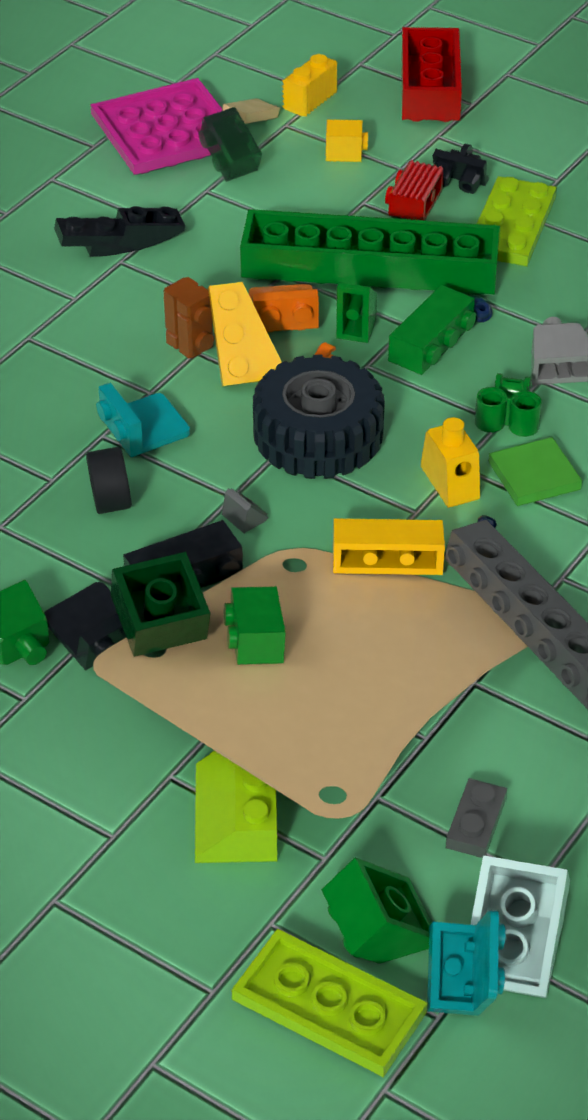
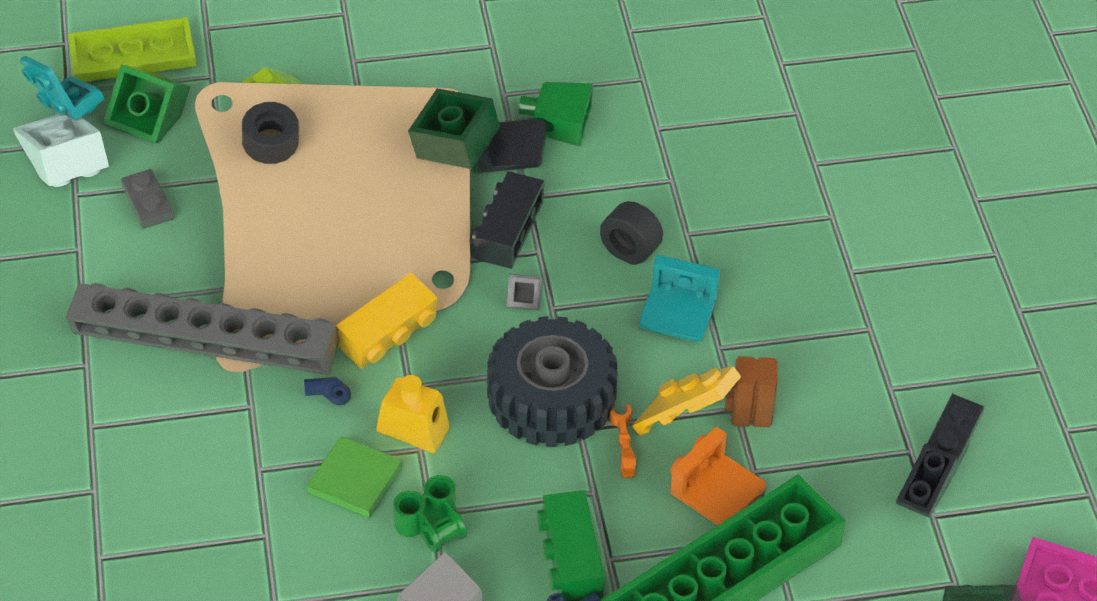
camera: 135 degrees right, 5 degrees up
green brick [224,586,286,665] -> none
green slope [336,282,377,343] -> none
none -> black tyre [242,102,299,164]

